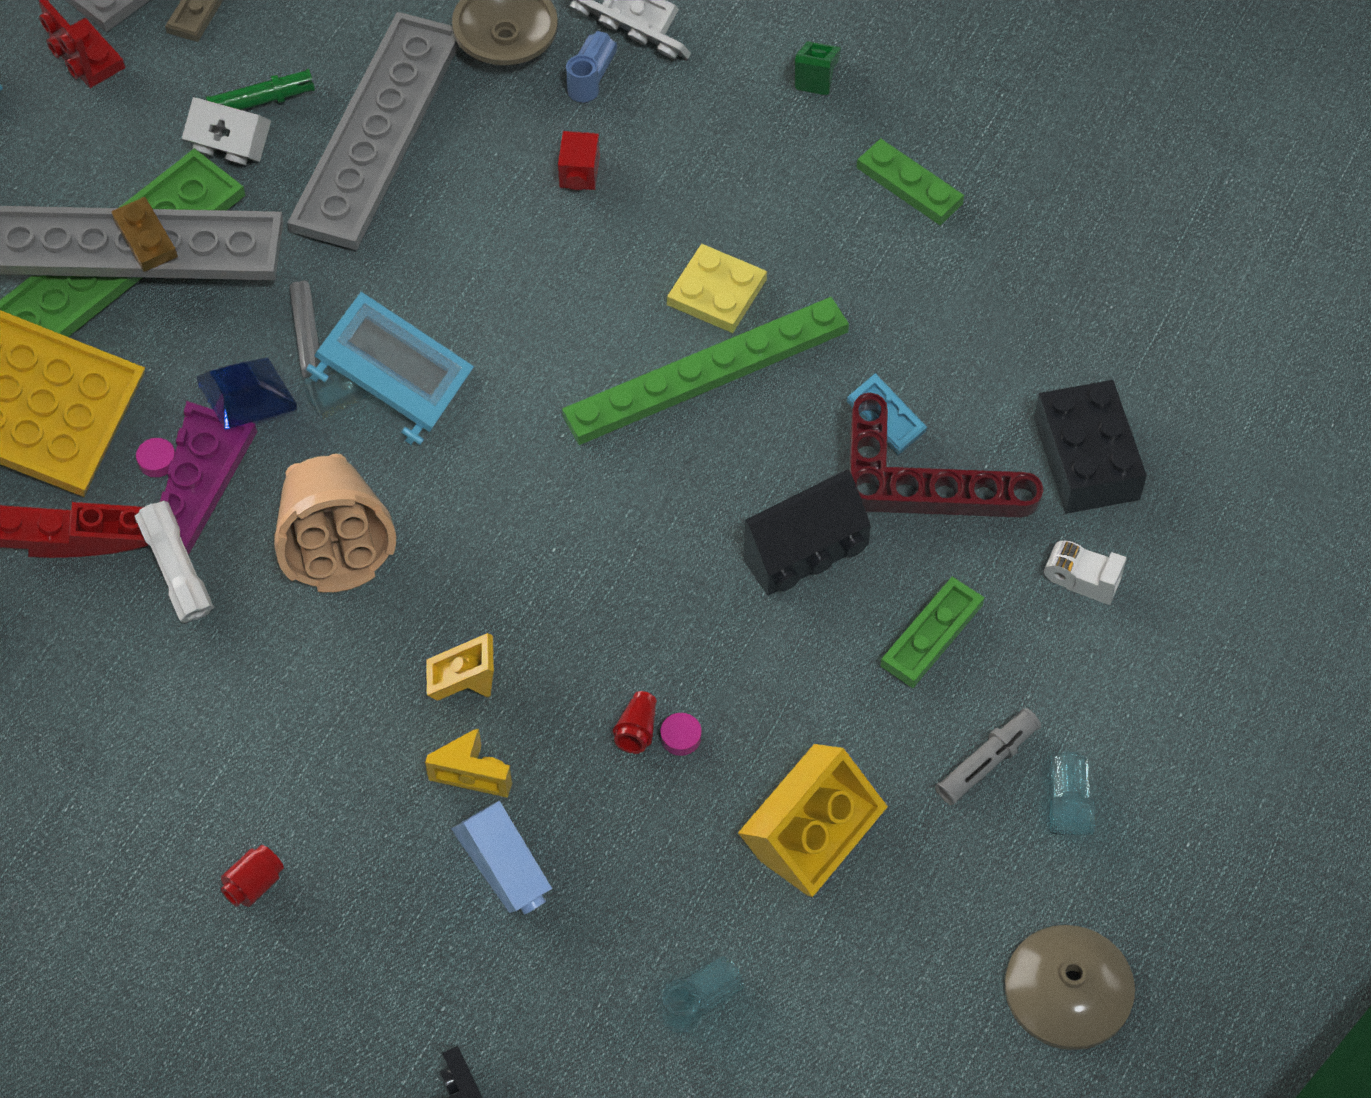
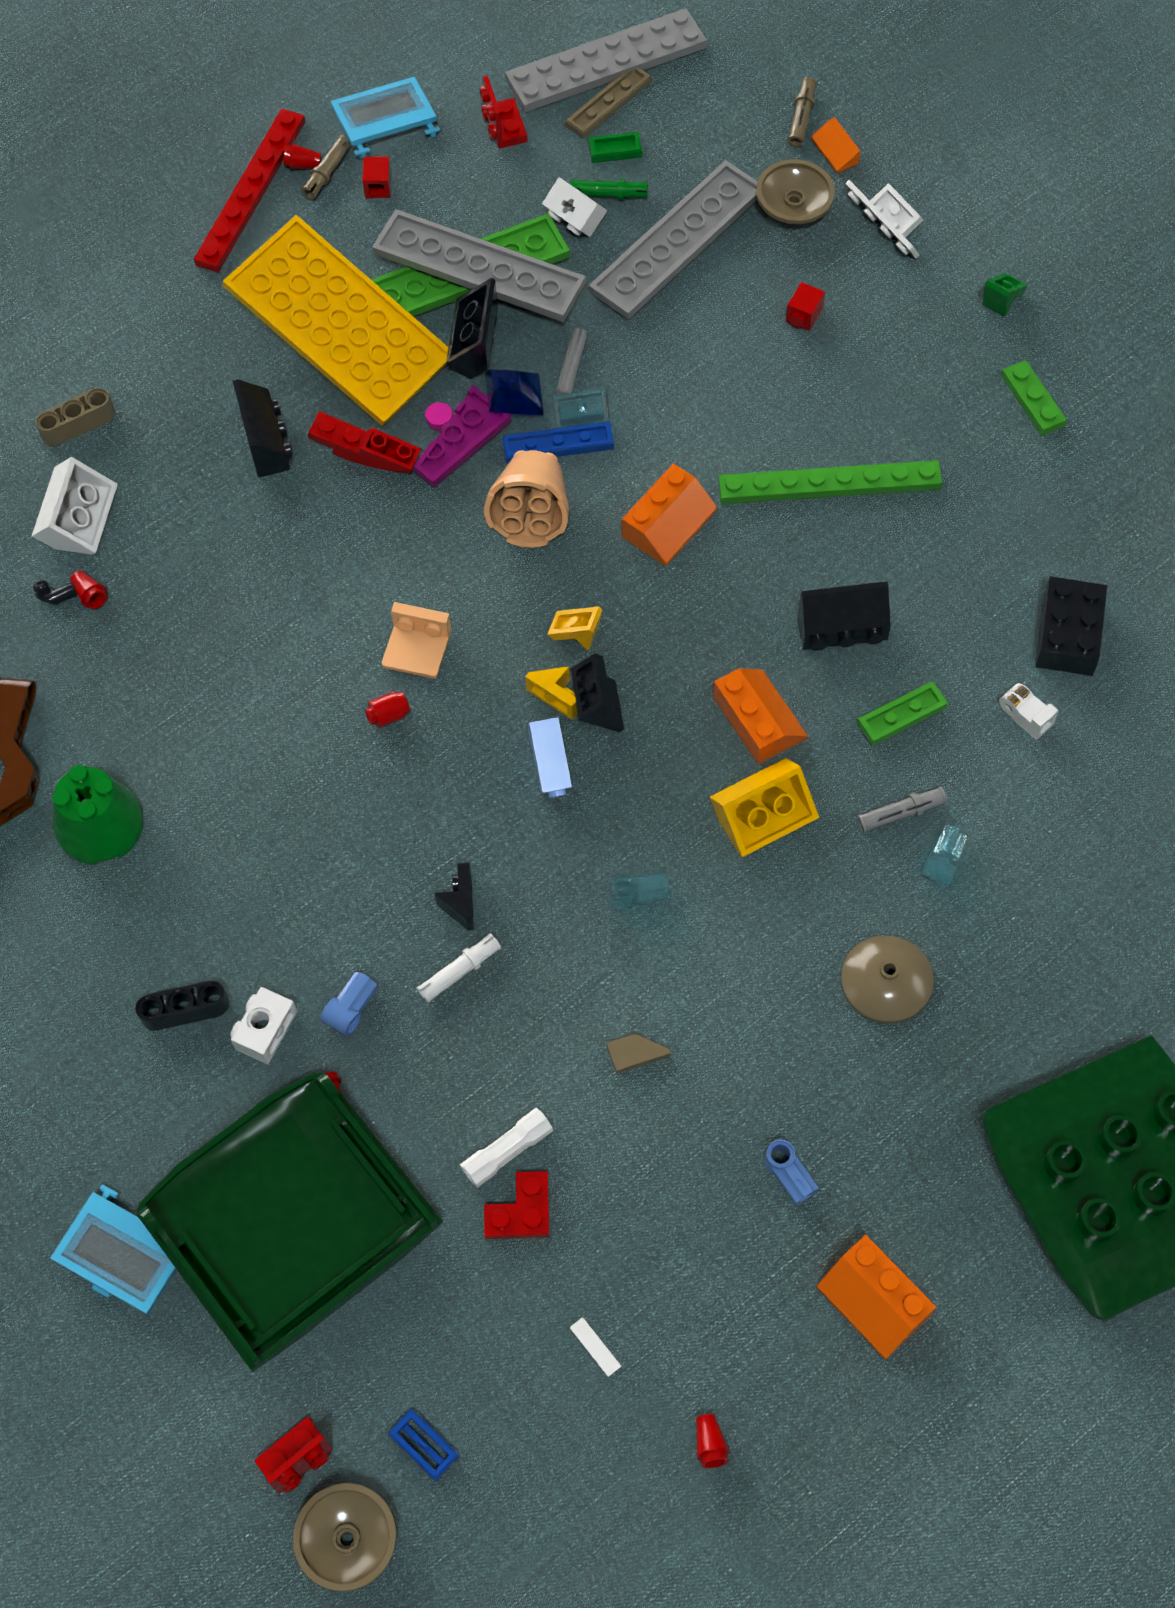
camera: 25 degrees right, 5 degrees up
pearl gold plate [111,197,178,272] -> none
white axle [135,501,214,623] -> none
piece [306,292,474,445] -> none
medium blue piece [566,31,617,103] -> none
red cone [613,691,657,754] -> none
dark pink tile [660,713,701,756] -> none
light yellow plate [667,243,767,333] -> none
medium azure plate [847,373,927,455] -> none
dark red beam [850,393,1043,518] -> none
none -> light nougat bracket [382,602,452,679]
none -> black slope [446,277,498,379]
none -> blue tile [502,421,614,464]
none -> black bracket [571,653,624,732]
none -> green tile [588,132,642,163]
none -> orange slope [622,463,717,566]
none -> orange slope [713,668,808,765]

